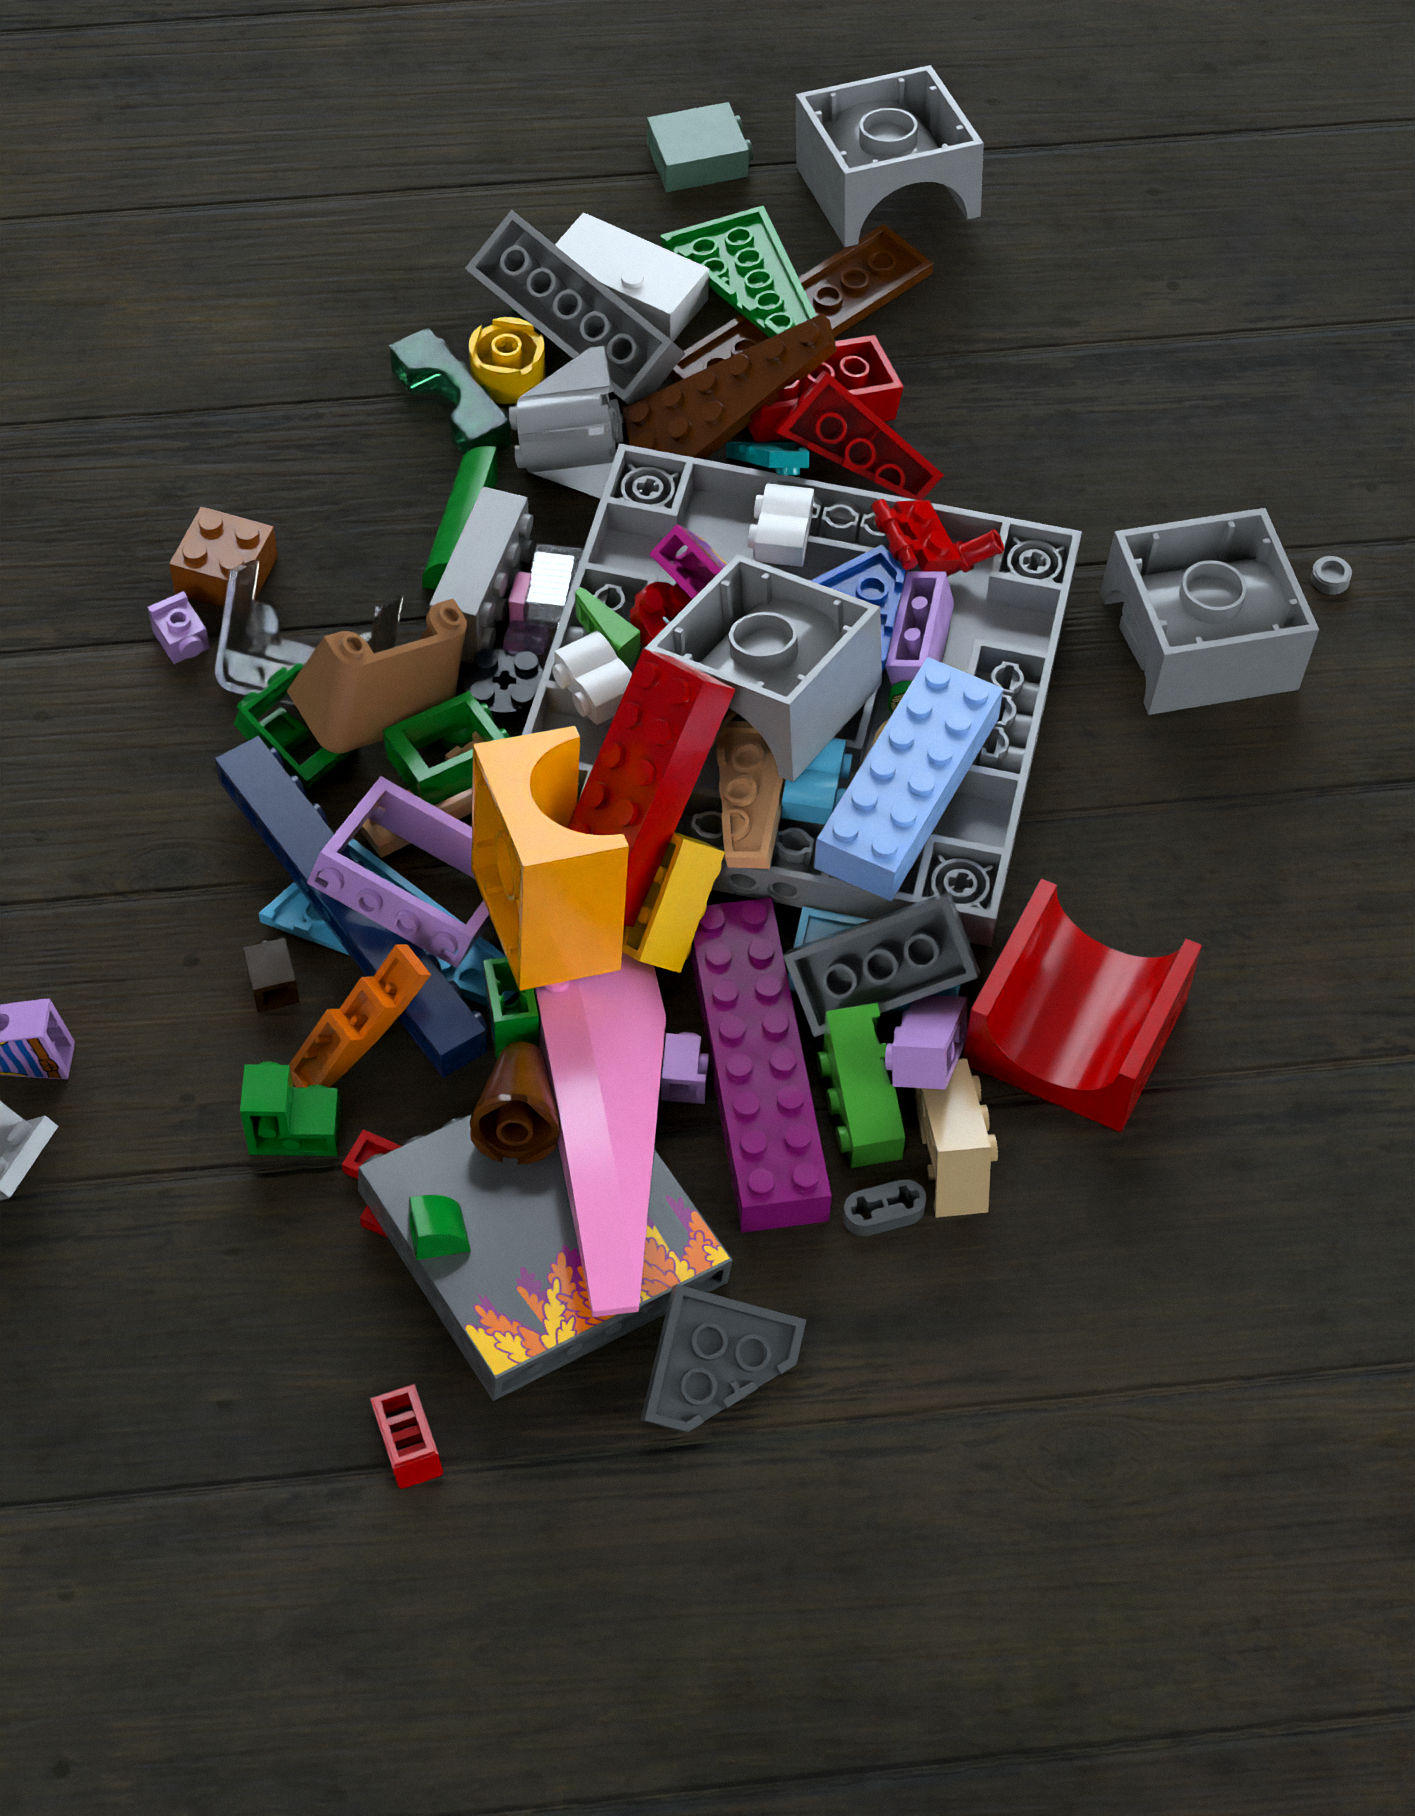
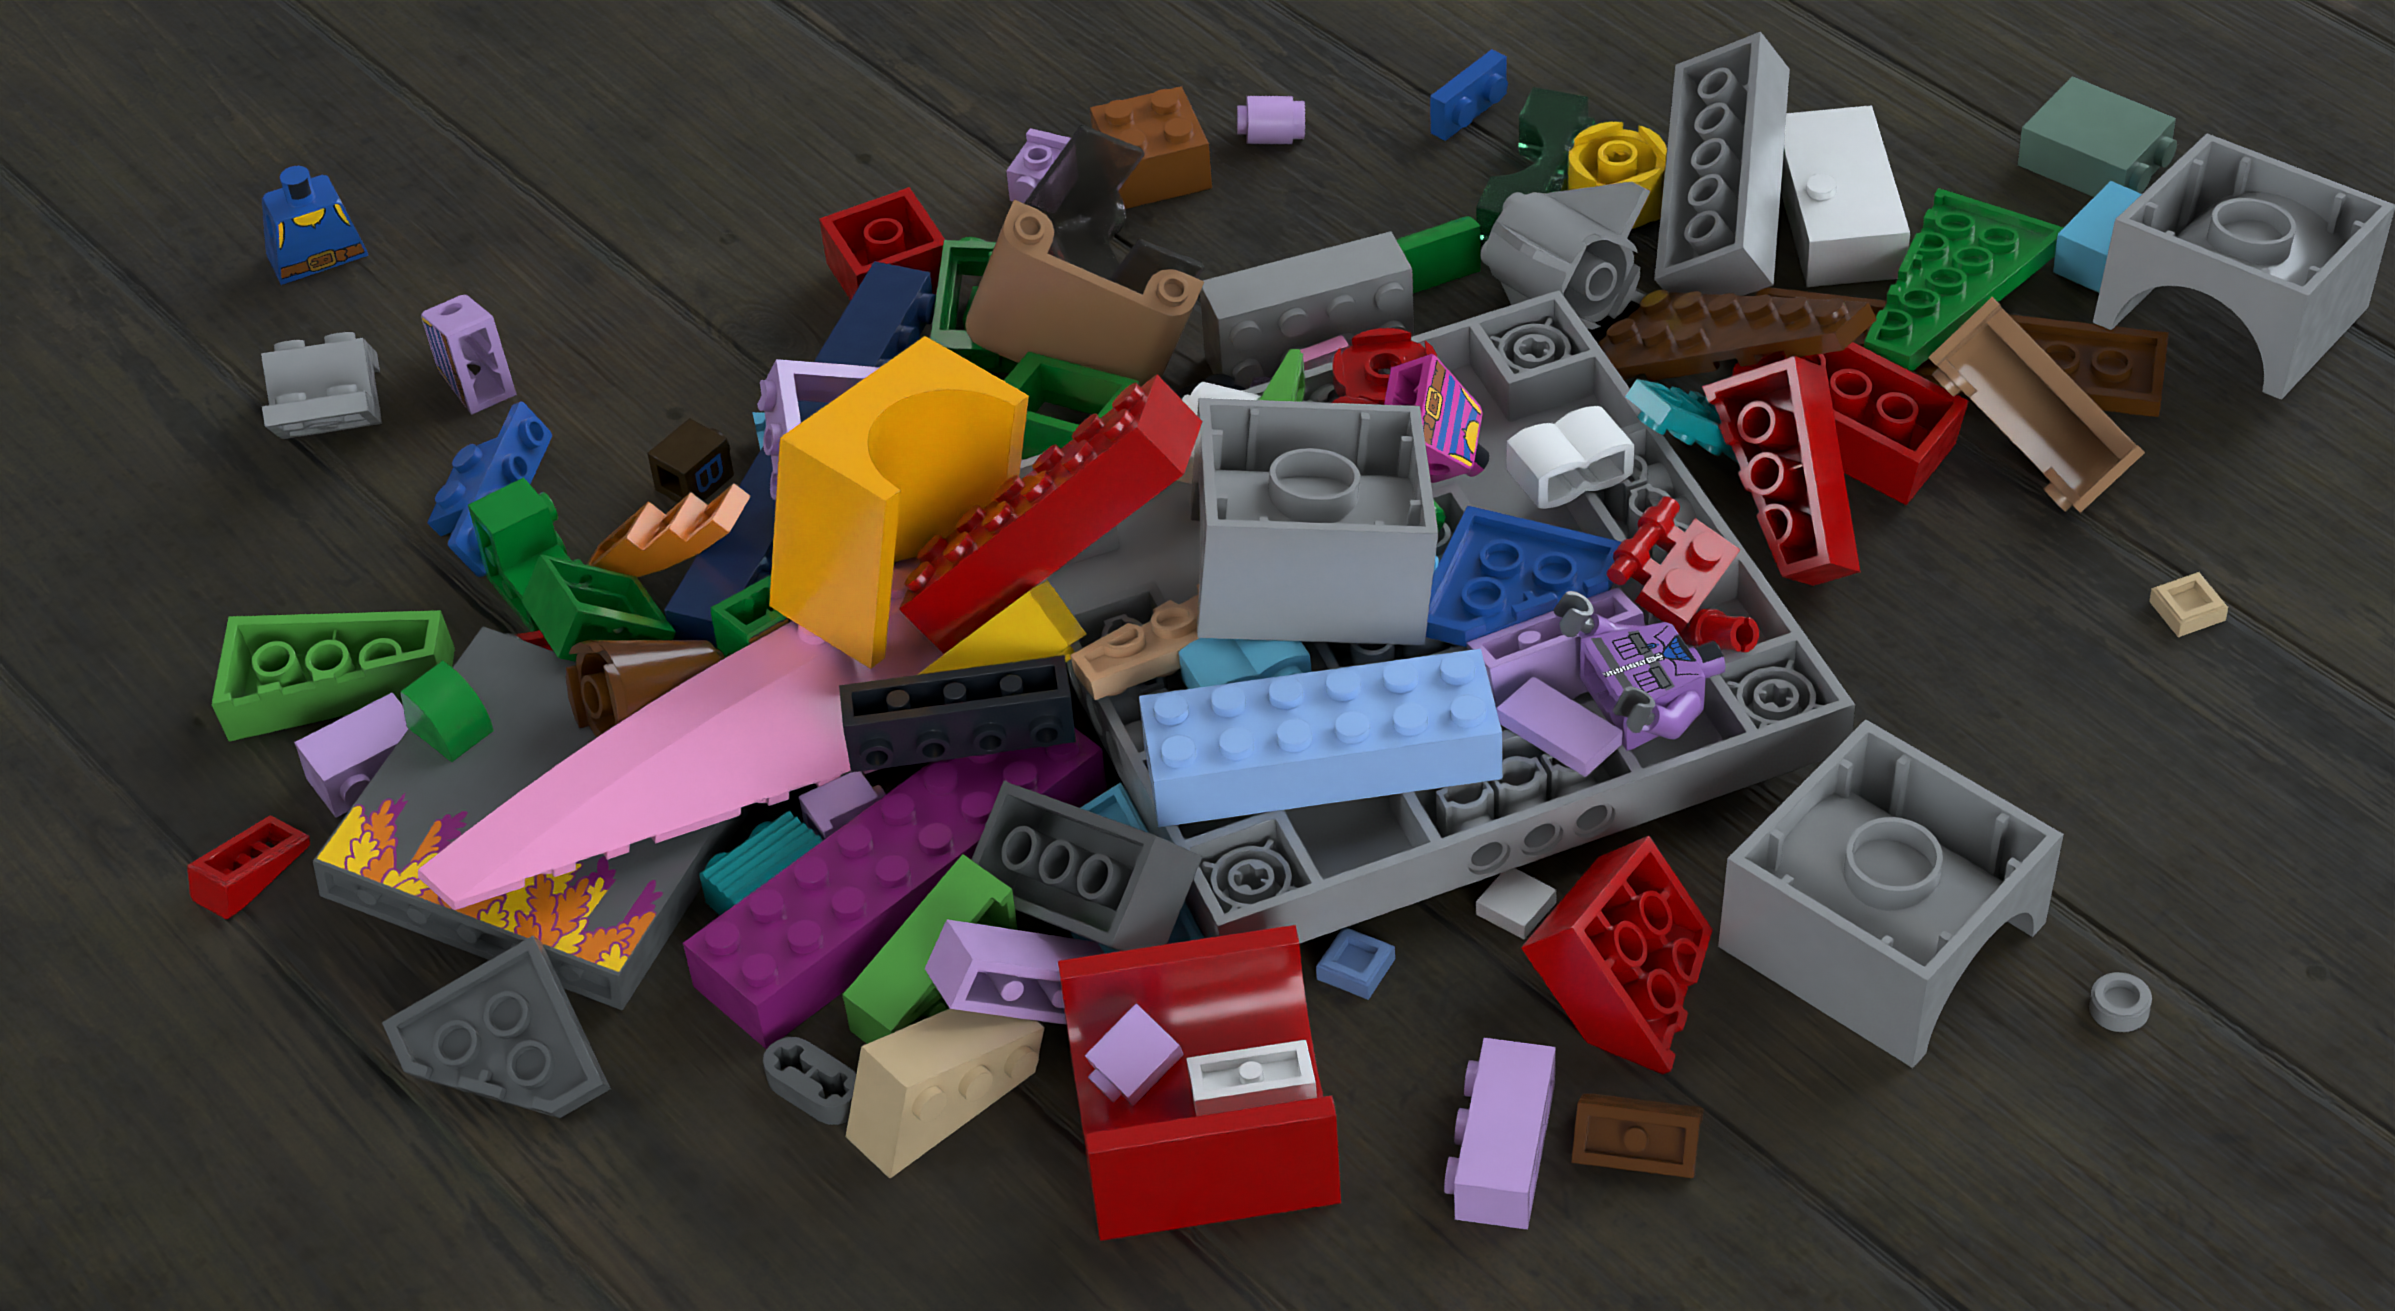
camera: 60 degrees right, 10 degrees down
none -> bright green wedge [211,610,455,742]
none -> lavender brick [294,693,408,818]
none -> blue bracket [427,402,552,578]
none -> green window [521,554,676,662]
none -> teal brick [699,811,823,915]
none -> red brick [819,187,945,301]
none -> black brick [839,655,1076,773]
none -> lavender brick [1085,1003,1184,1106]
none -> white plate [1187,1040,1317,1116]
none -> lavender brick [1237,96,1305,144]
none -> medium blue tile [1316,927,1395,1000]
none -> red plate [1332,328,1438,405]
none -> blue plate [1430,49,1508,141]
none -> lavender brick [1444,1038,1556,1230]
none -> white tile [1476,868,1556,939]
none -> lavender tile [1496,676,1622,777]
none -> red wedge [1521,836,1713,1074]
none -> medium lavender torso [1553,591,1725,751]
none -> reddish brown panel [1571,1093,1704,1178]
none -> medium nougat windscreen [1928,297,2145,513]
none -> medium azure brick [2053,181,2142,293]
none -> tan tile [2149,572,2228,637]

